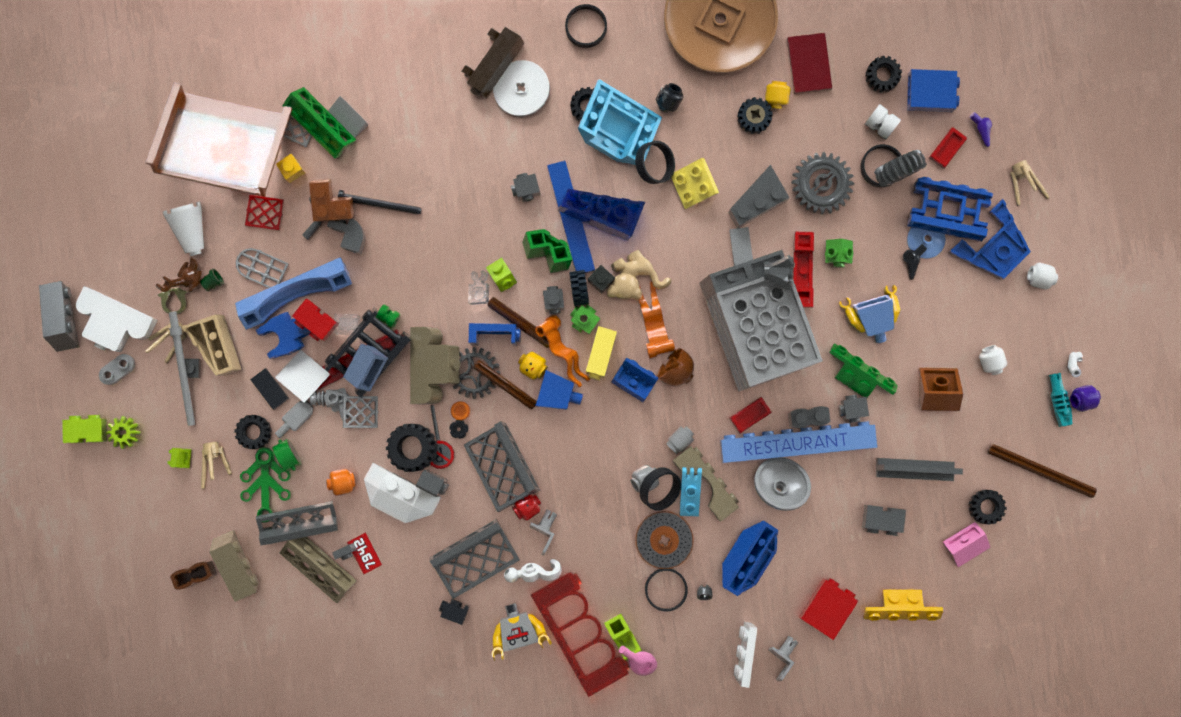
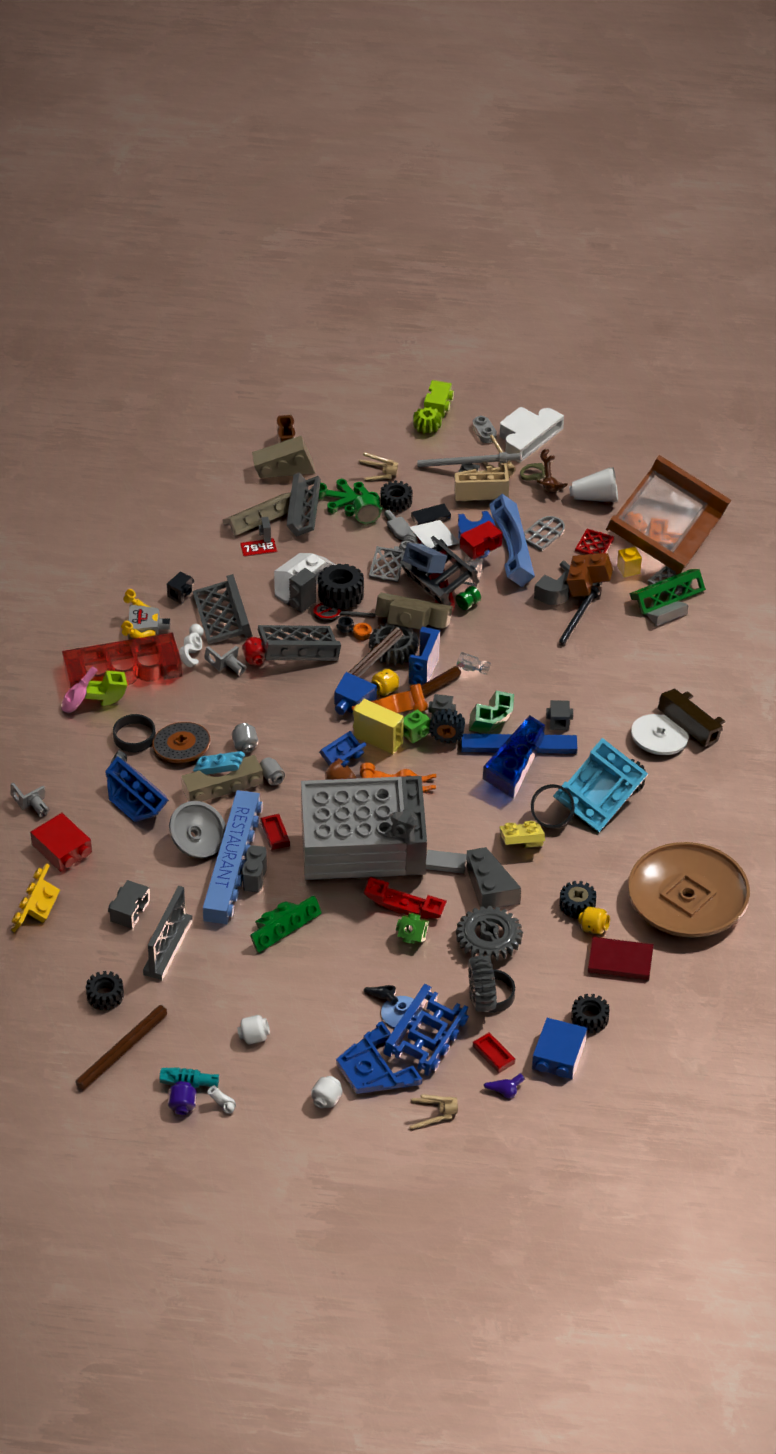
camera: 105 degrees right, 40 degrees down
wedge [39,281,79,352] -> none
lime tile [168,448,191,468] -> none
dark green piece [200,268,224,292] -> none
orange head [326,469,355,496] -> none
lime bracket [486,258,517,292] -> none
black tyre [565,4,607,48] -> none
pearl dark grey brick [588,265,615,294] -> none
tan animal [607,250,672,300] -> none
black tyre [639,467,681,511] -> none
black head [656,83,684,112] -> none
white plate [734,622,757,688] -> none
dark grey brick [838,395,869,423] -> none
medium blue torso [839,285,901,343] -> none
white wheel [865,104,901,140] -> none
dark orange slope [919,368,963,411] -> none
bright pink panel [943,522,990,567] -> none

